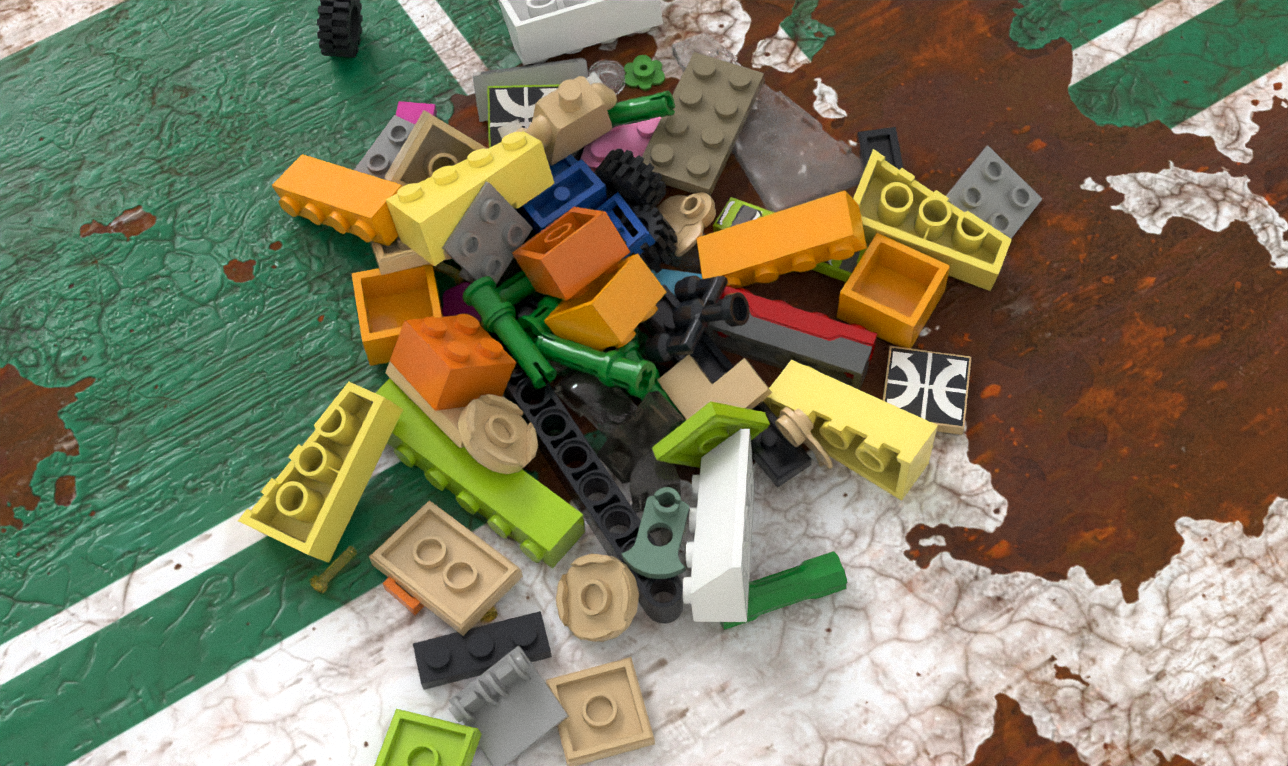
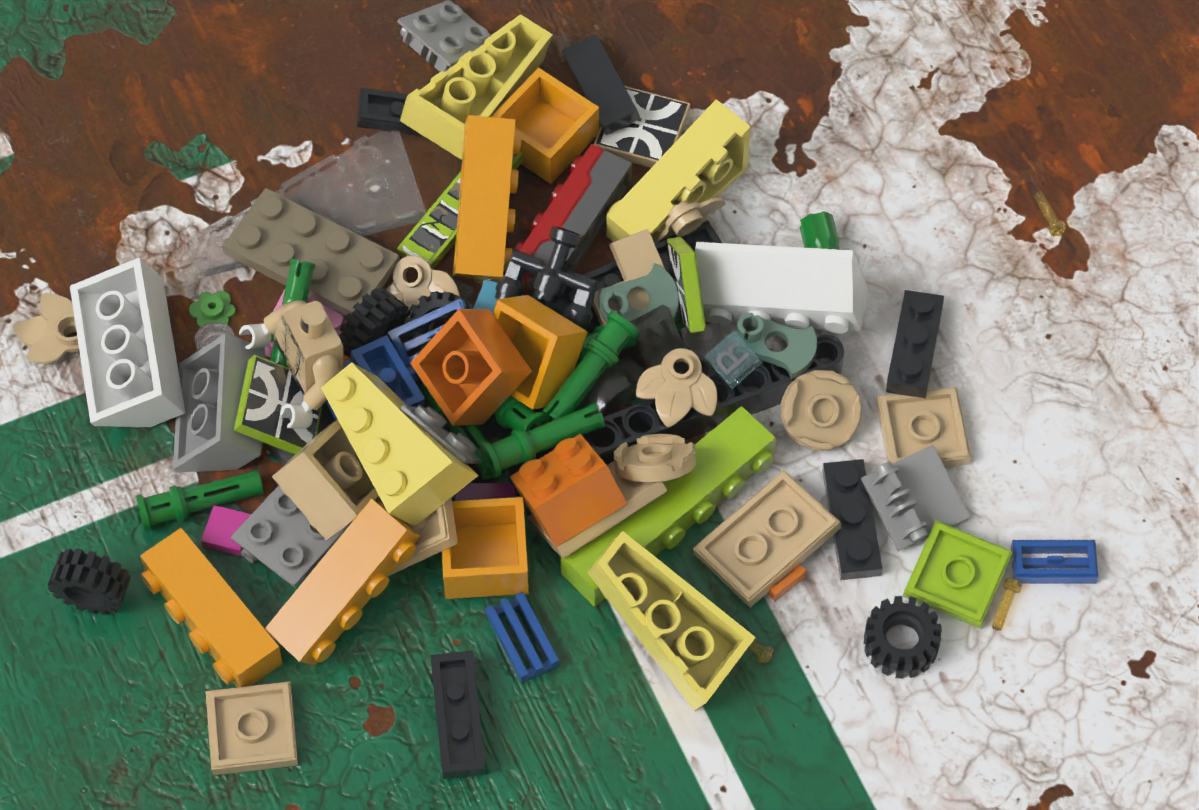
camera: 85 degrees left, 0 degrees up
none -> green pin [135,469,264,531]
none -> light orange brick [140,528,283,687]
none -> tan tile [206,681,298,775]
none -> black plate [430,651,486,779]
none -> blue tile [485,592,559,683]
none -> black tile [562,34,641,135]
none -> sand green piece [598,263,679,323]
none -> tan plate [636,348,717,428]
none -> clear light blue tile [704,330,762,389]
none -> black tyre [863,596,942,679]
none -> black plate [886,290,944,399]

